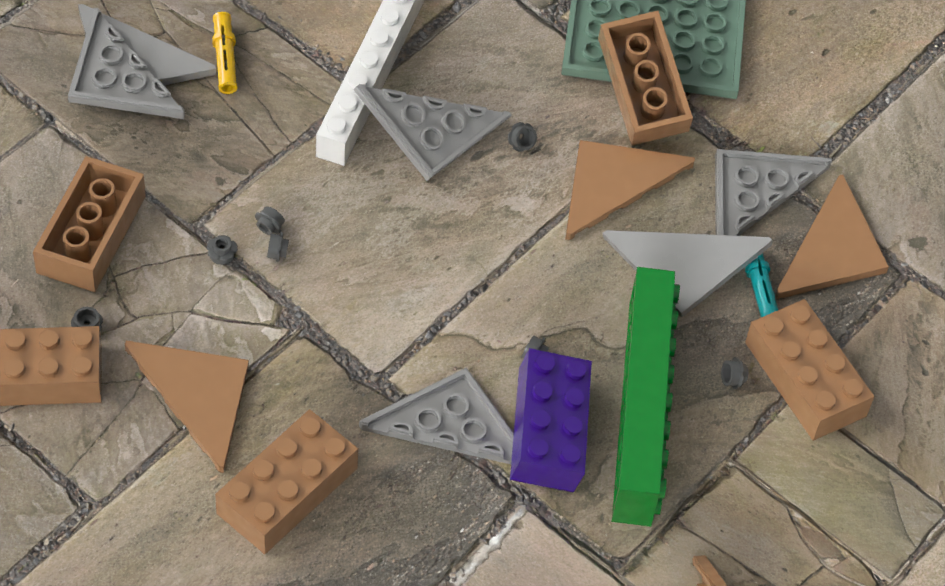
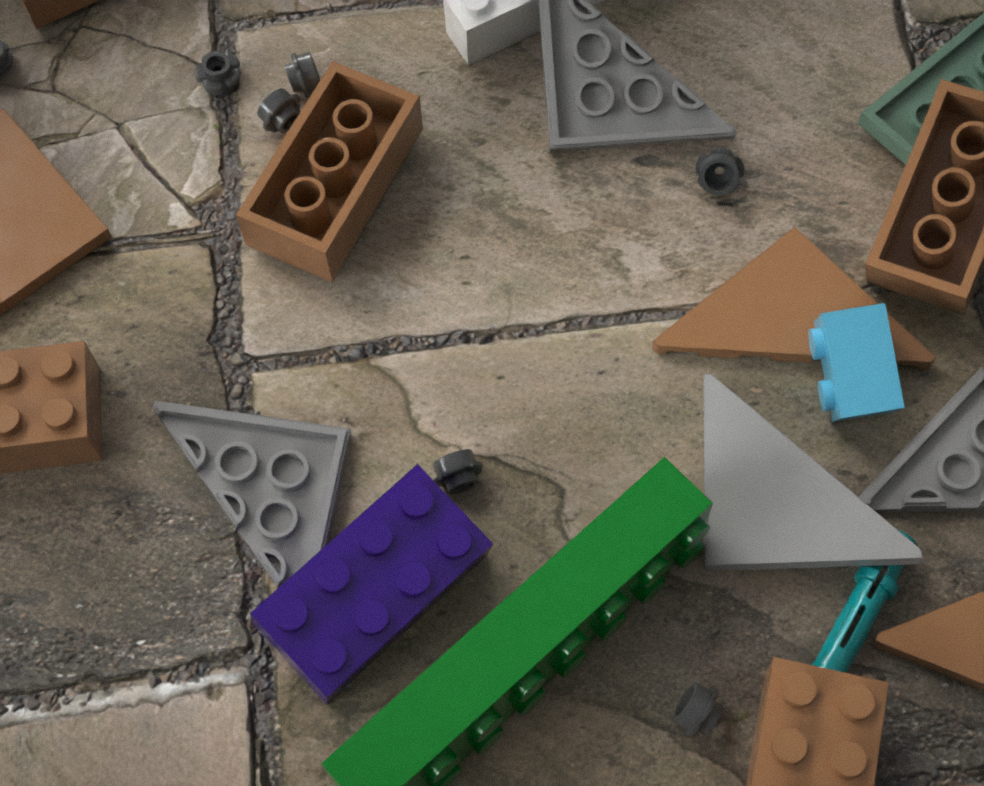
camera: 50 degrees right, 10 degrees up
none -> medium nougat brick [236,61,423,282]
none -> medium azure brick [808,303,905,423]

